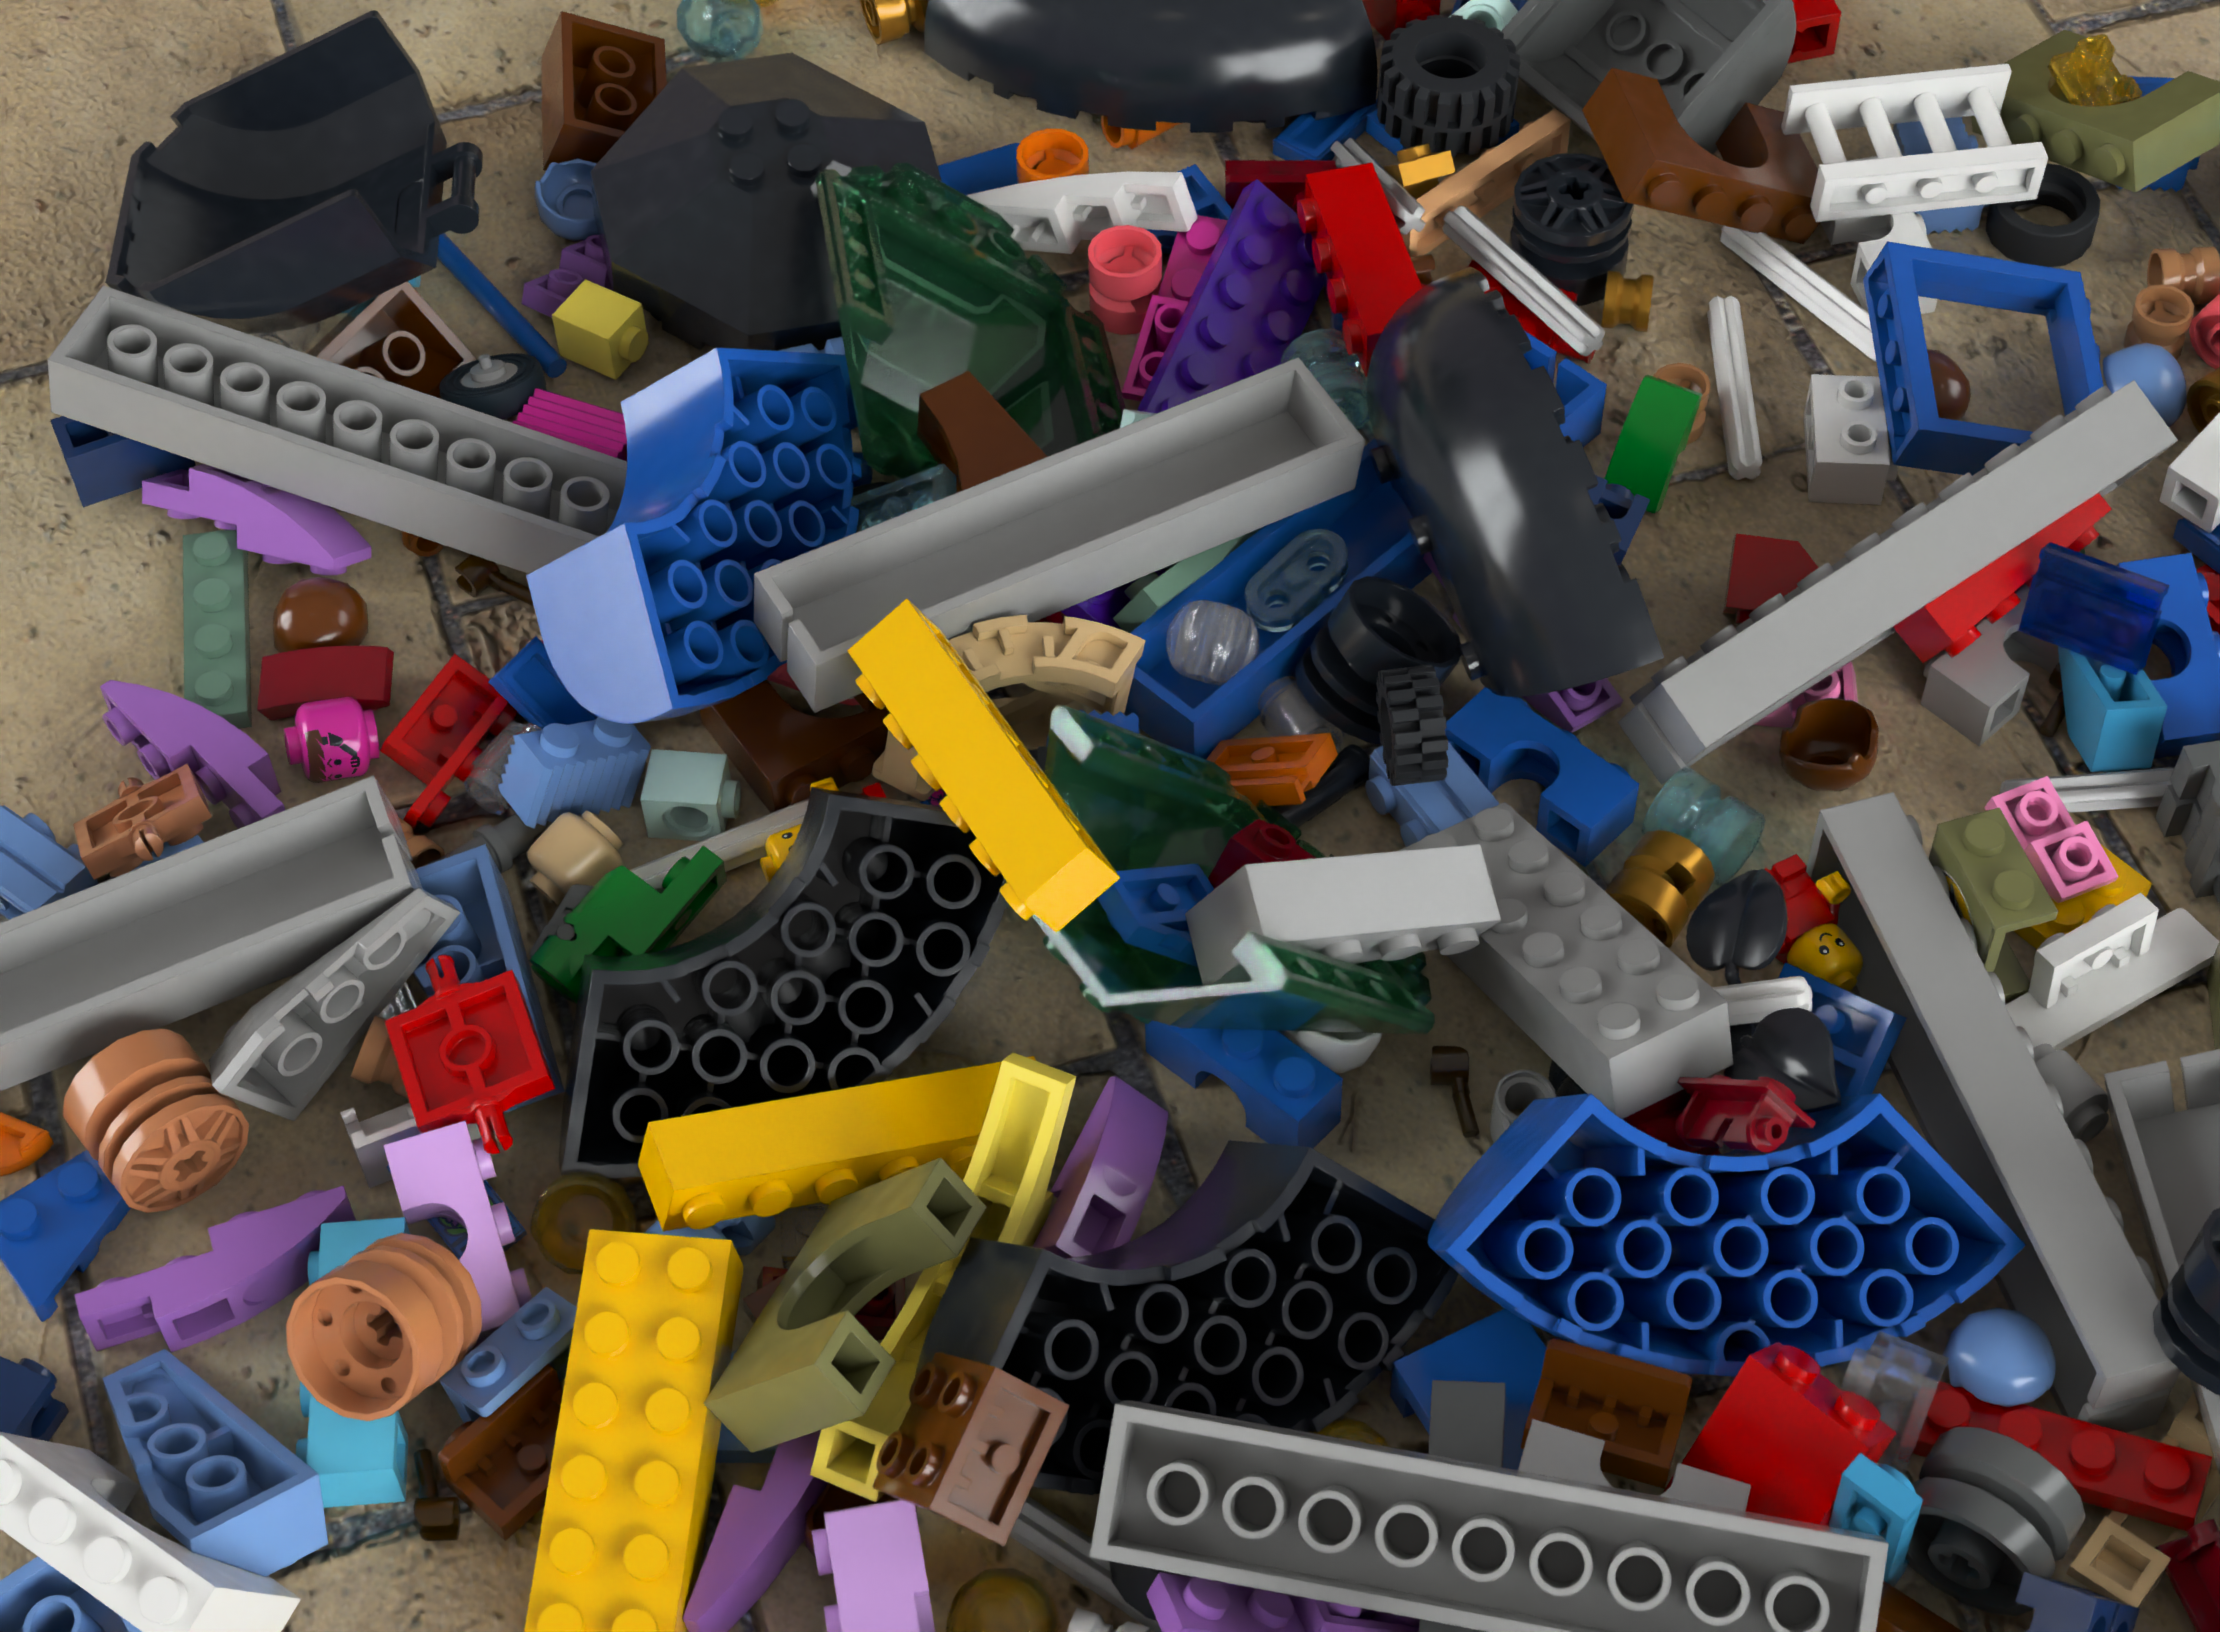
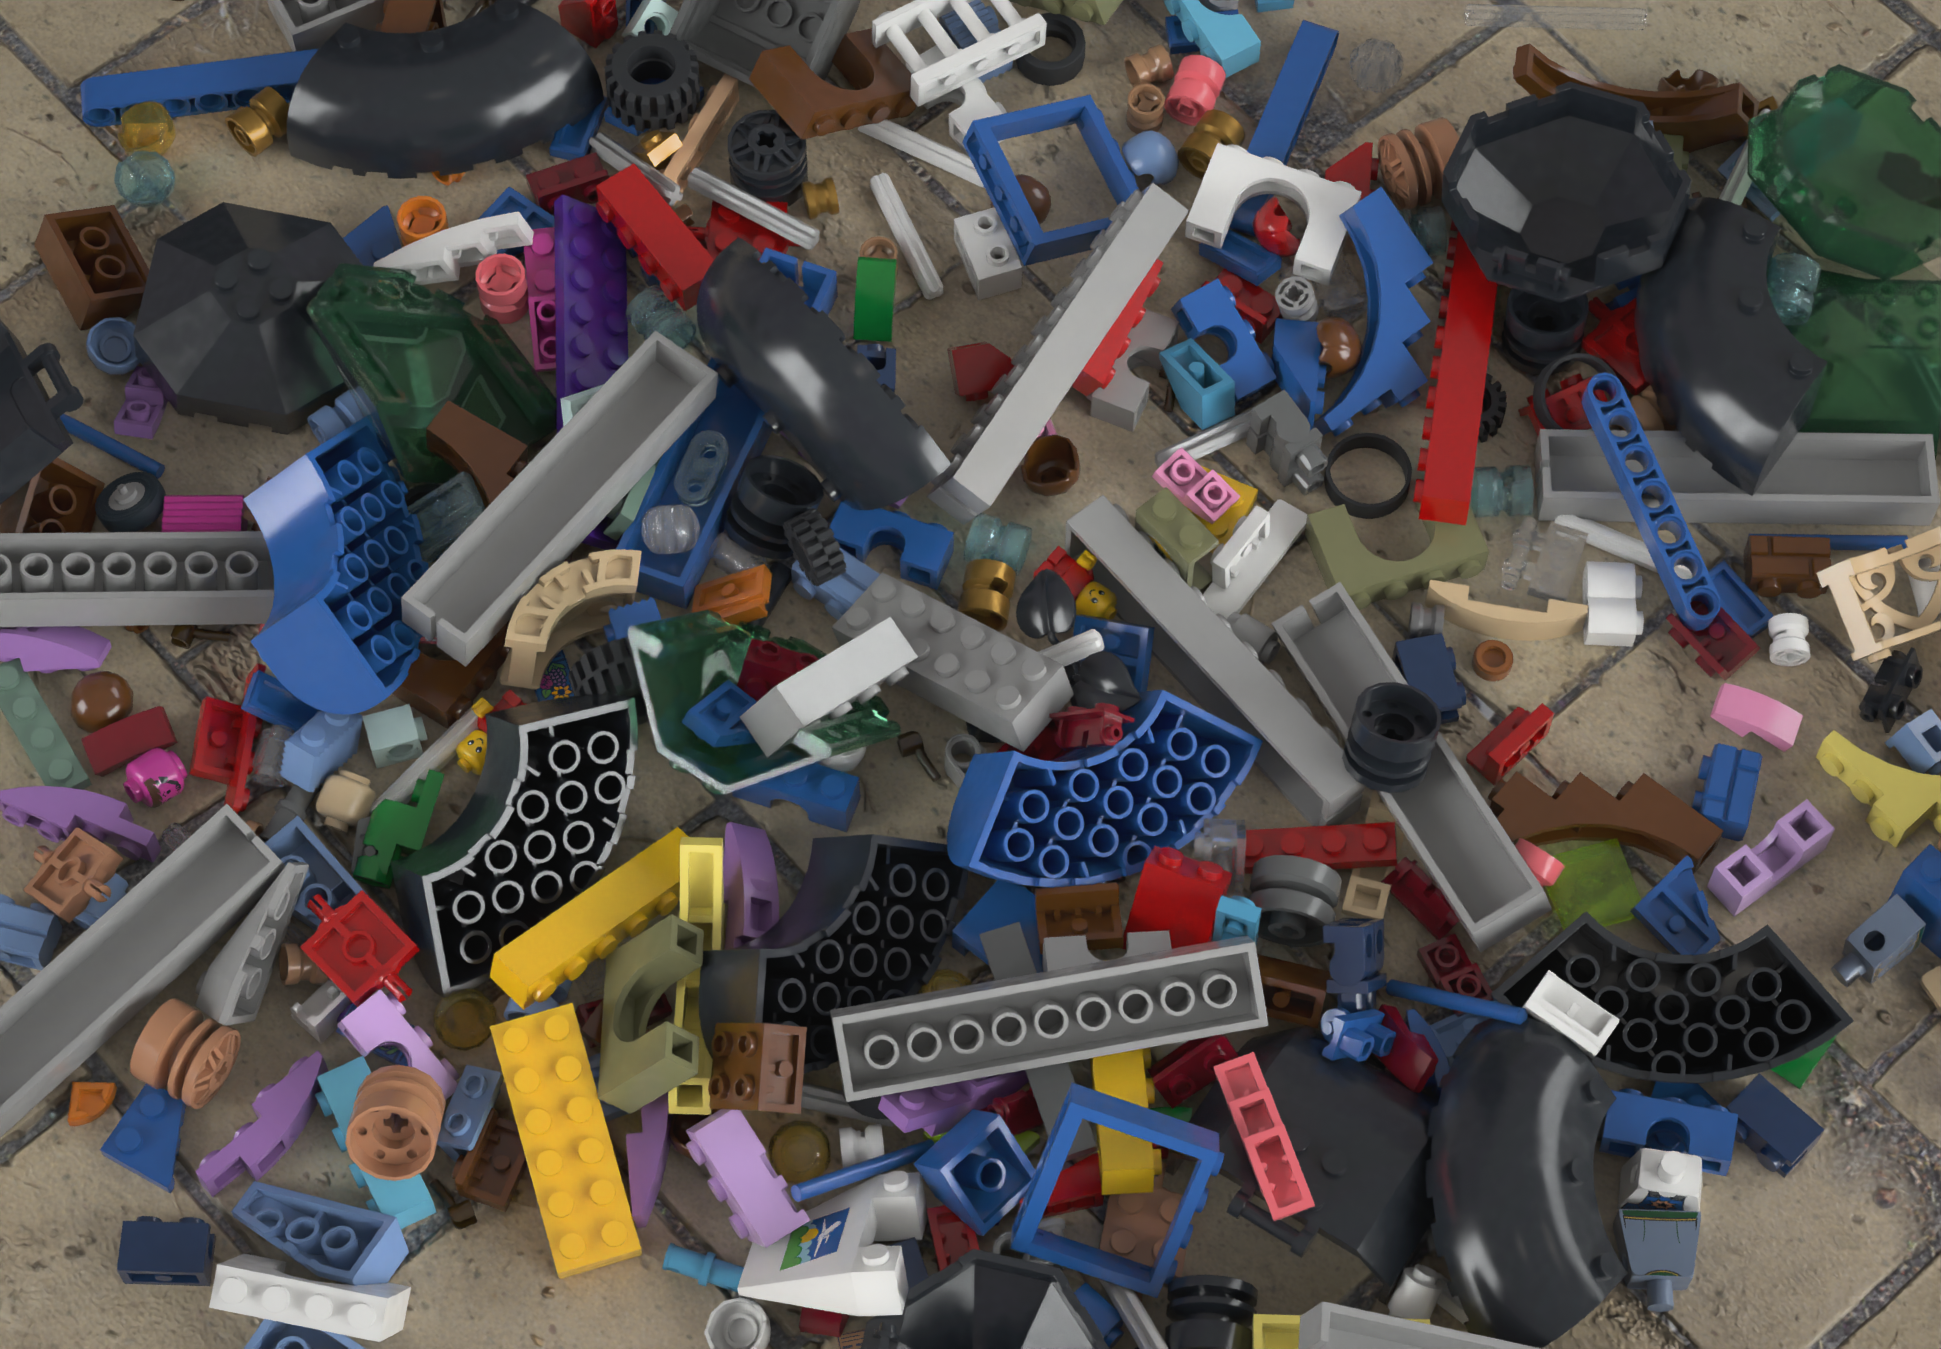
camera: 25 degrees left, 10 degrees up
light yellow brick [552,279,649,380] -> none
yellow brick [847,598,1120,933] -> none
medium blue hair [1941,1308,2056,1408] -> none
clear blue plate [2018,542,2170,675] -> none

